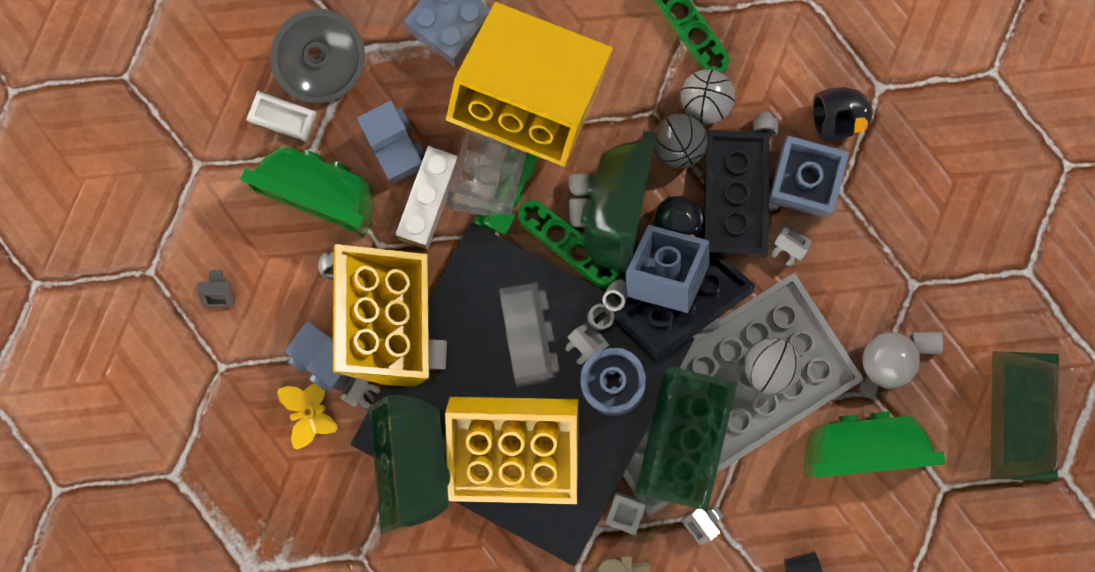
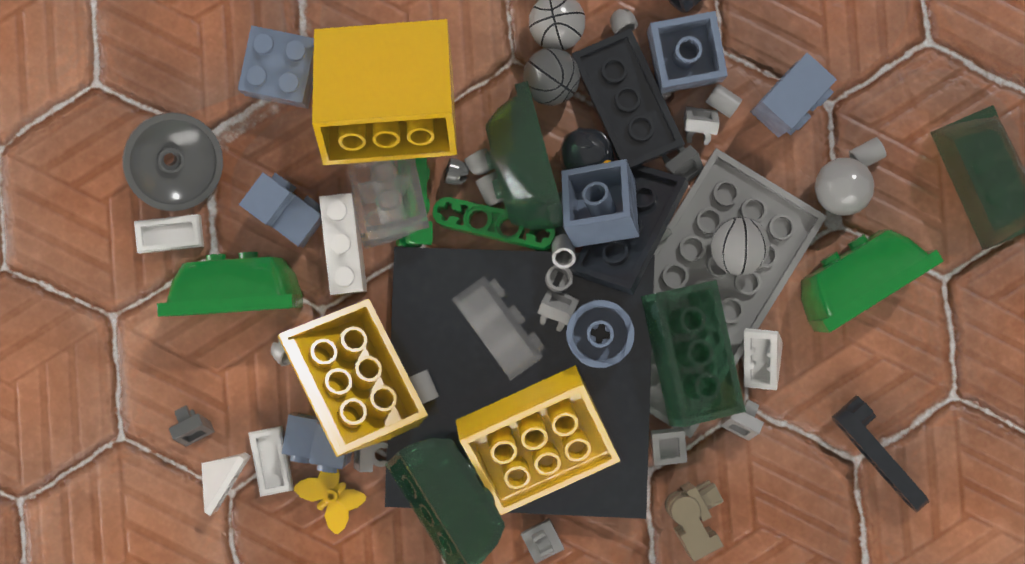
camera: 25 degrees left, 5 degrees up
none -> white slope [201,452,251,516]
none -> white tile [248,426,294,497]
none -> dark grey hinge [444,158,469,185]
none -> light grey tile [521,518,564,564]
none -> dark grey tile [662,145,704,182]
none -> light grey hinge [706,83,743,118]
none -> white slope [744,328,783,390]
none -> sand blue brick [750,53,837,138]

